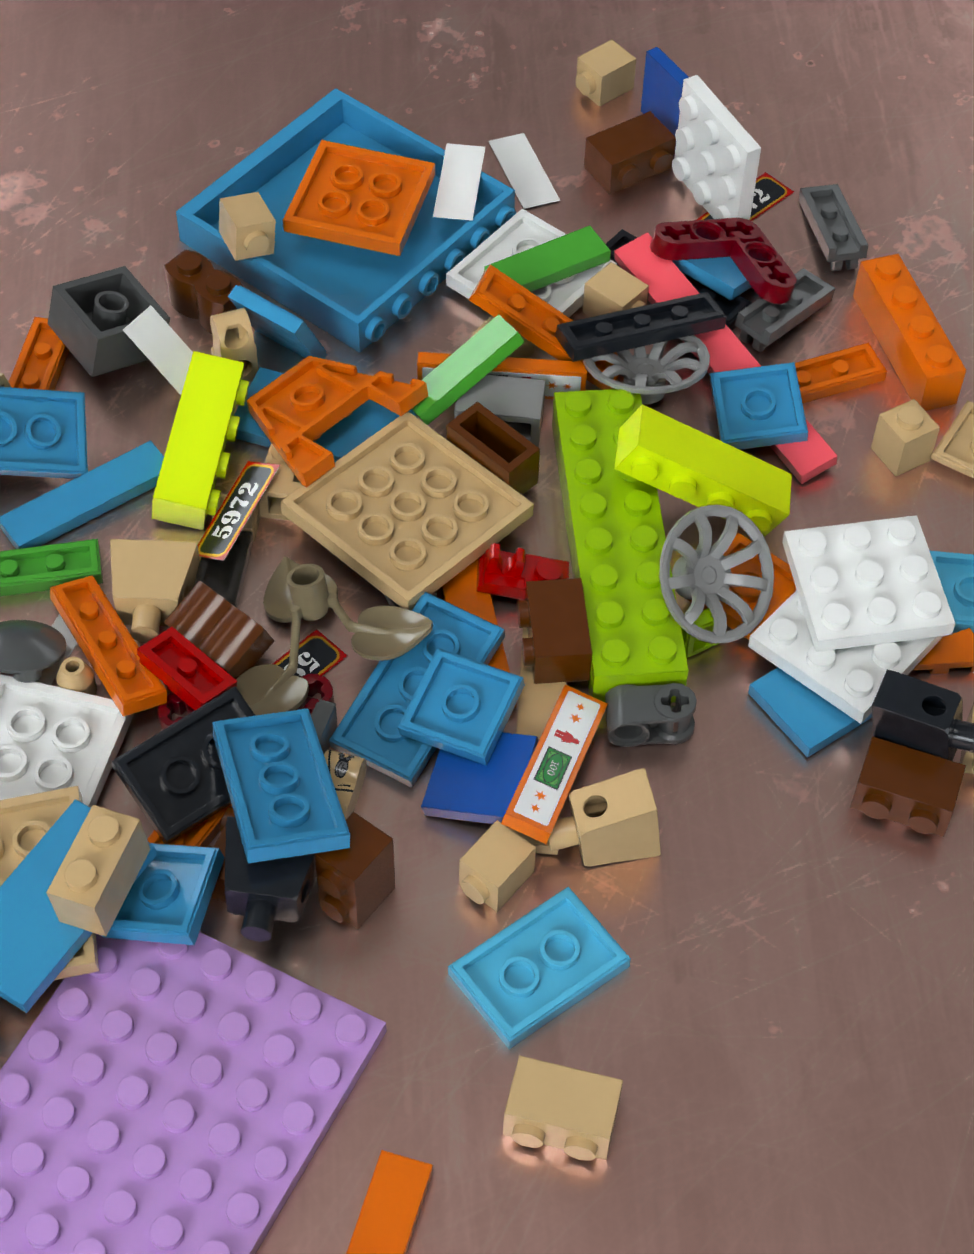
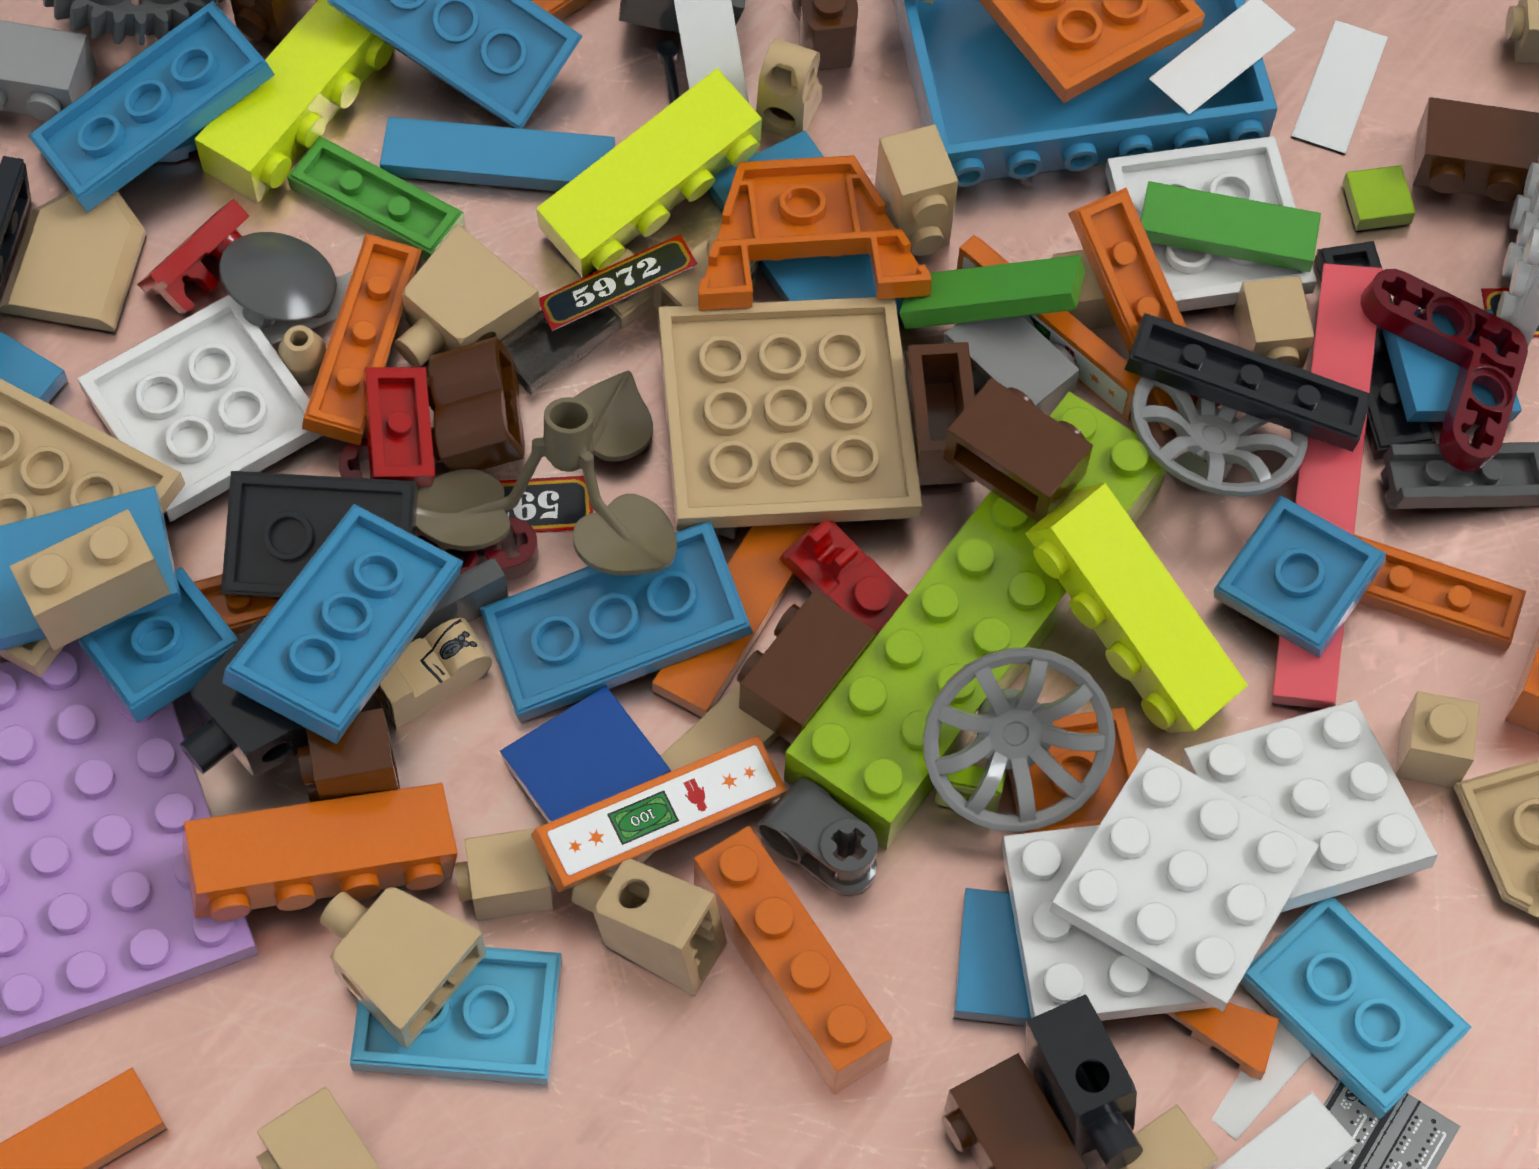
camera: 40 degrees right, 10 degrees up
dark azure tile [228,285,328,359] -> none
dark azure tile [397,648,525,766] -> none
none -> orange brick [182,783,458,921]
none -> tan torso [320,887,486,1049]
none -> black hinge [657,40,680,105]
none -> orange brick [694,825,893,1095]
none -> tan piece [875,124,958,256]
none -> reddish brown piece [943,378,1093,522]
none -> white plate [1181,700,1438,912]
none -> lime tile [1342,165,1416,231]

